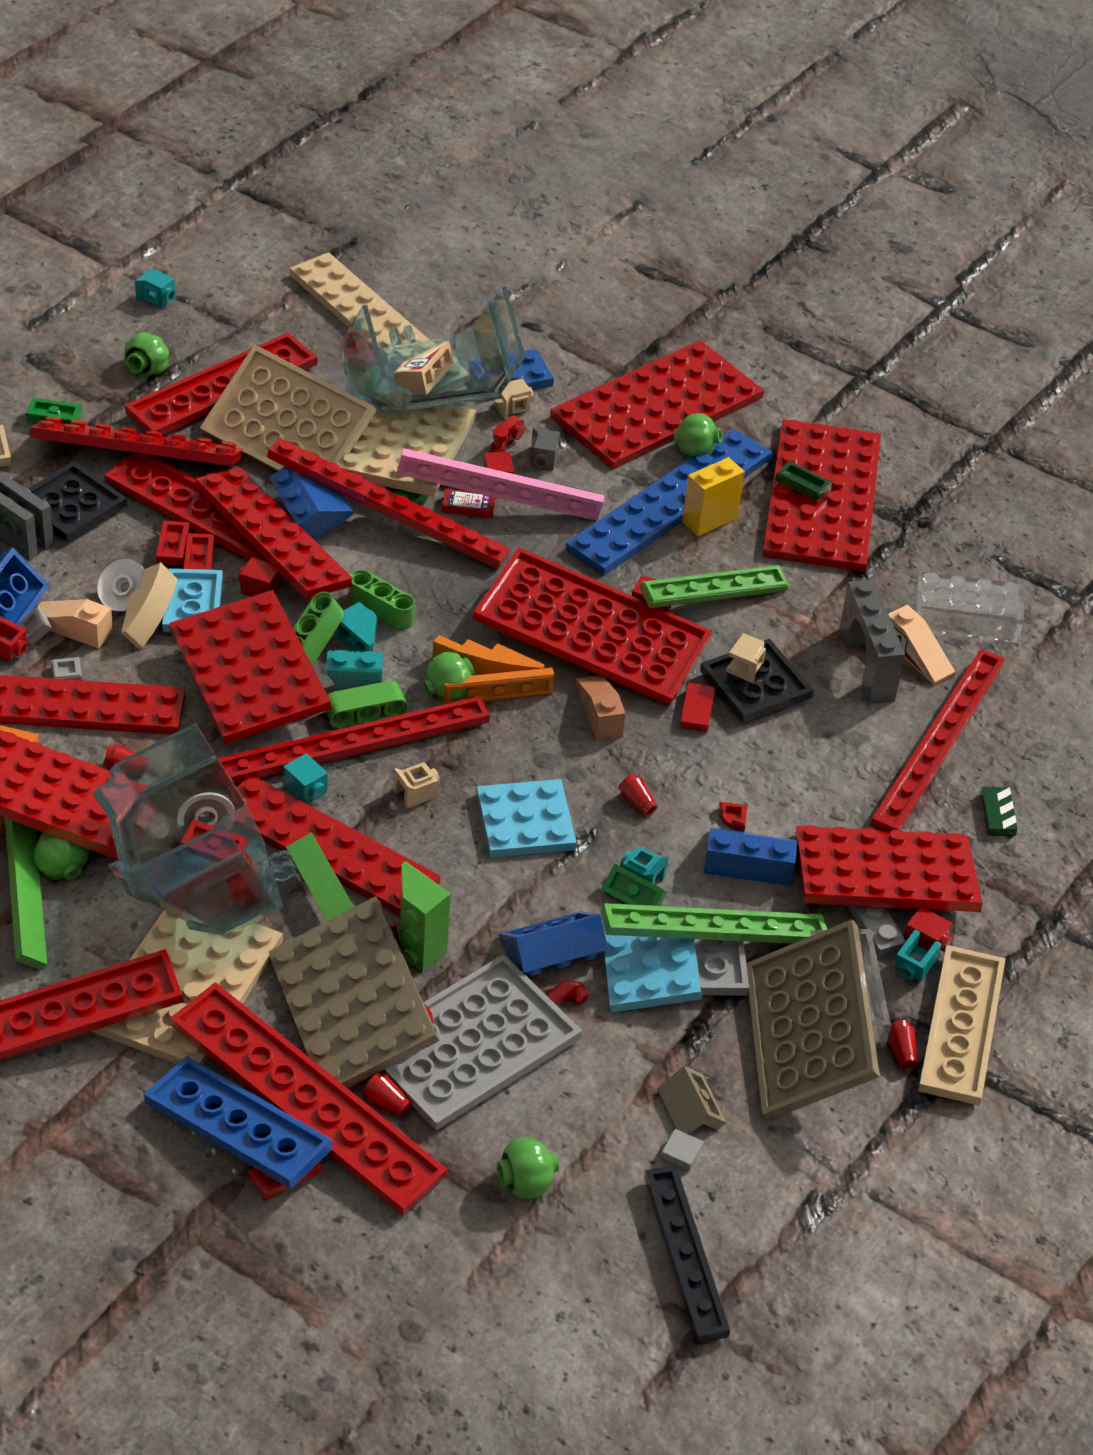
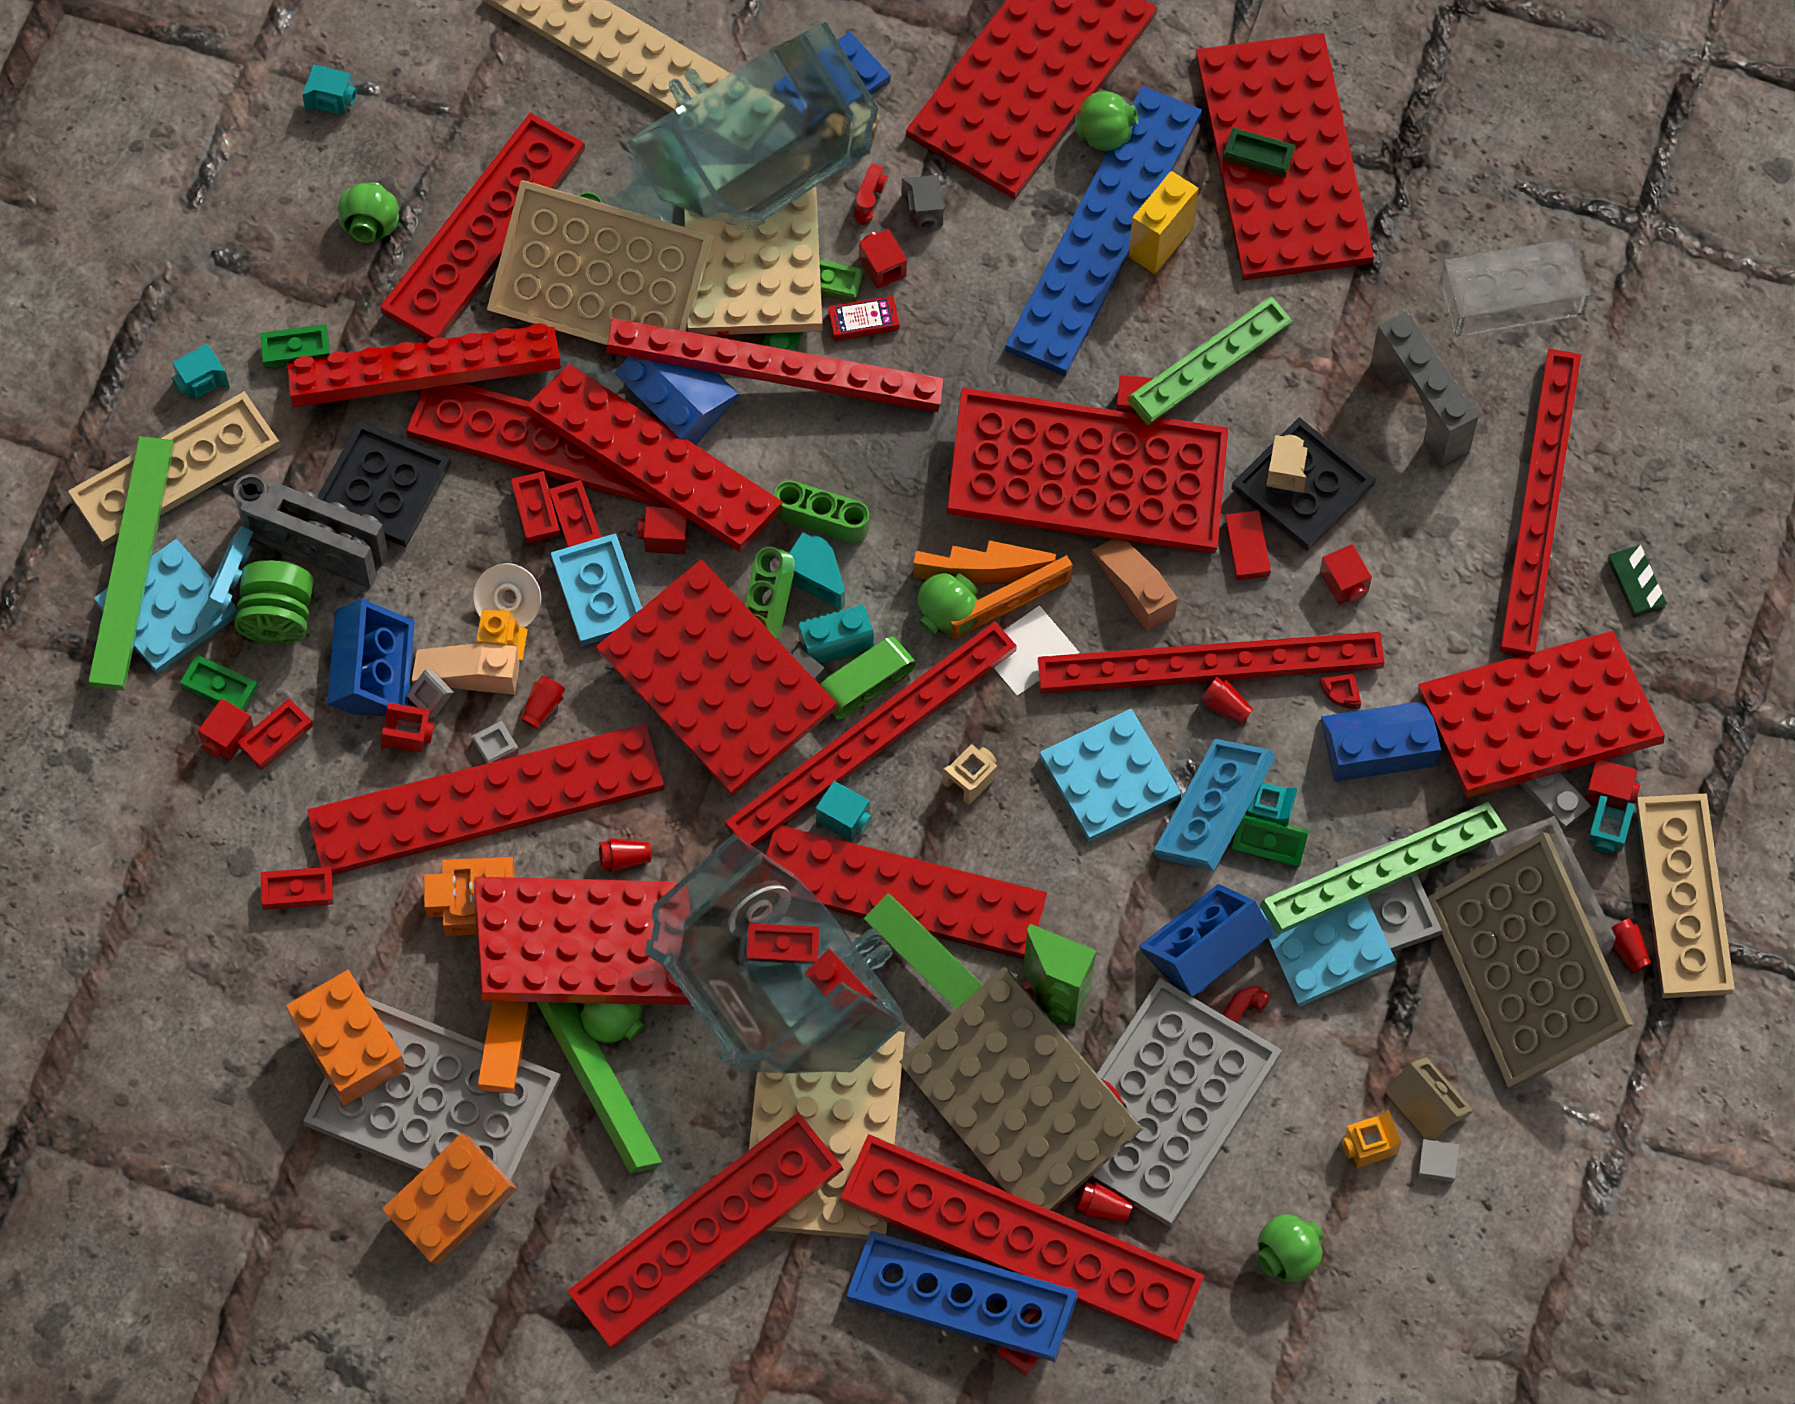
camera: 15 degrees left, 20 degrees up
tan slope [121,562,177,649] -> none
light nougat slope [394,341,454,396] -> none
bright pink plate [396,448,604,521] -> none
black plate [644,1165,730,1343] -> none
light nougat slope [889,605,955,686] -> none
none -> light orange window [477,610,528,661]
none -> red cone [520,675,565,729]
none -> white sticker [994,605,1080,696]
none -> red plate [1037,632,1385,694]
none -> dark azure tile [1153,739,1276,871]
none -> red brick [1319,544,1372,605]
none -> light orange window [1342,1110,1402,1168]

